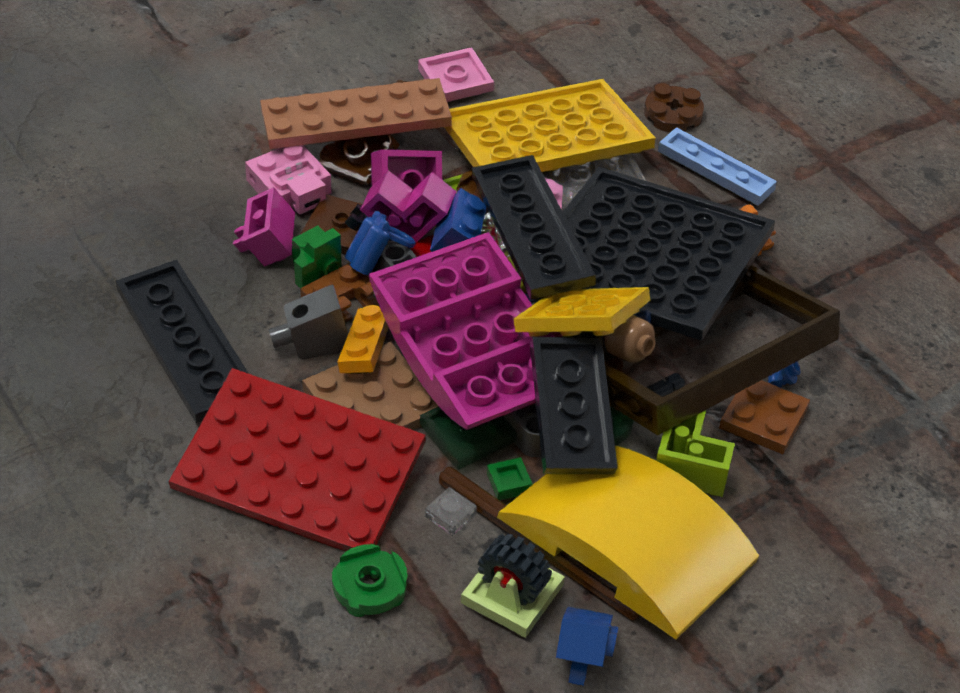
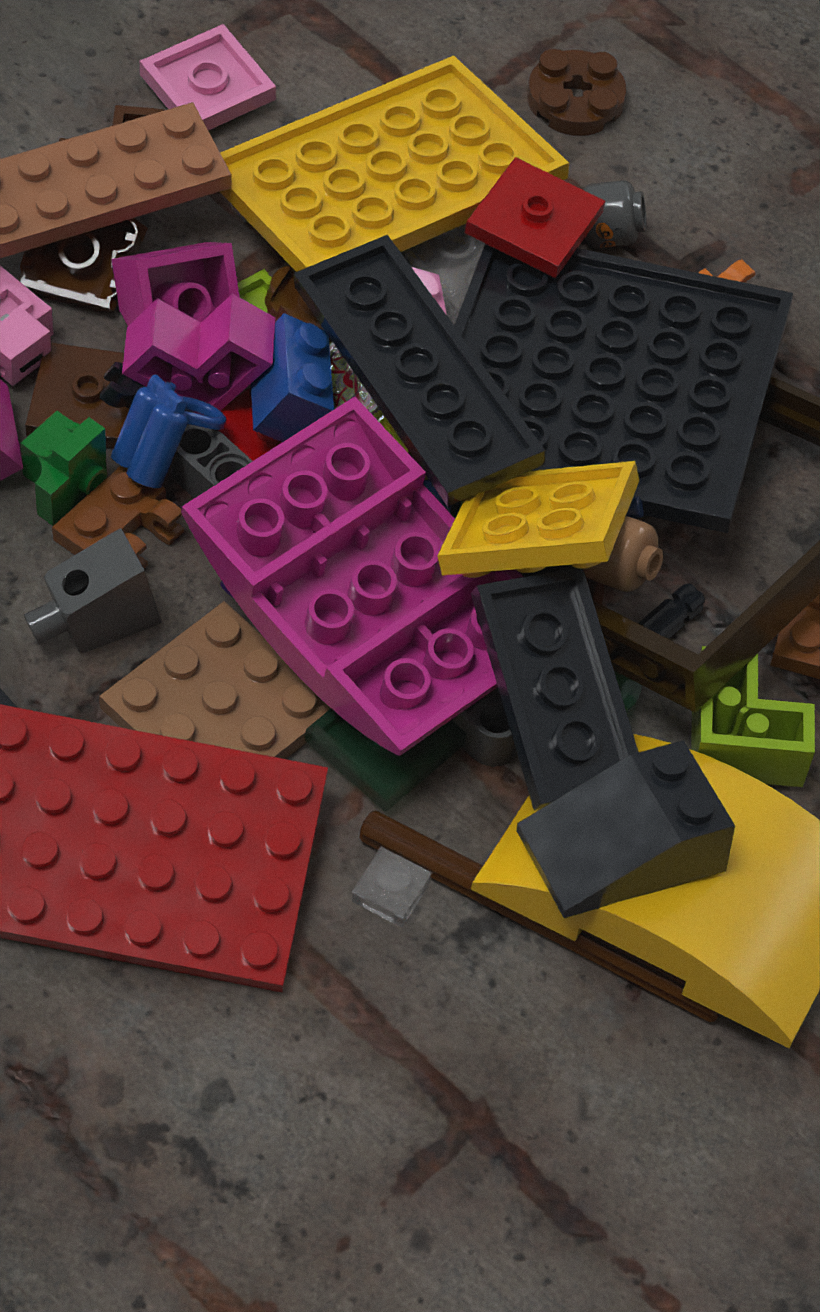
camera: 15 degrees left, 10 degrees up
green plate [332,544,407,617] -> none
light orange plate [337,305,389,373] -> none
plate [461,534,565,638] -> none
green plate [487,457,533,500] -> none
blue brick [556,607,618,686] -> none
light blue plate [658,127,777,206] -> none
none -> red plate [465,157,605,278]
none -> black slope [516,740,735,918]
none -> dark grey head [583,180,647,249]

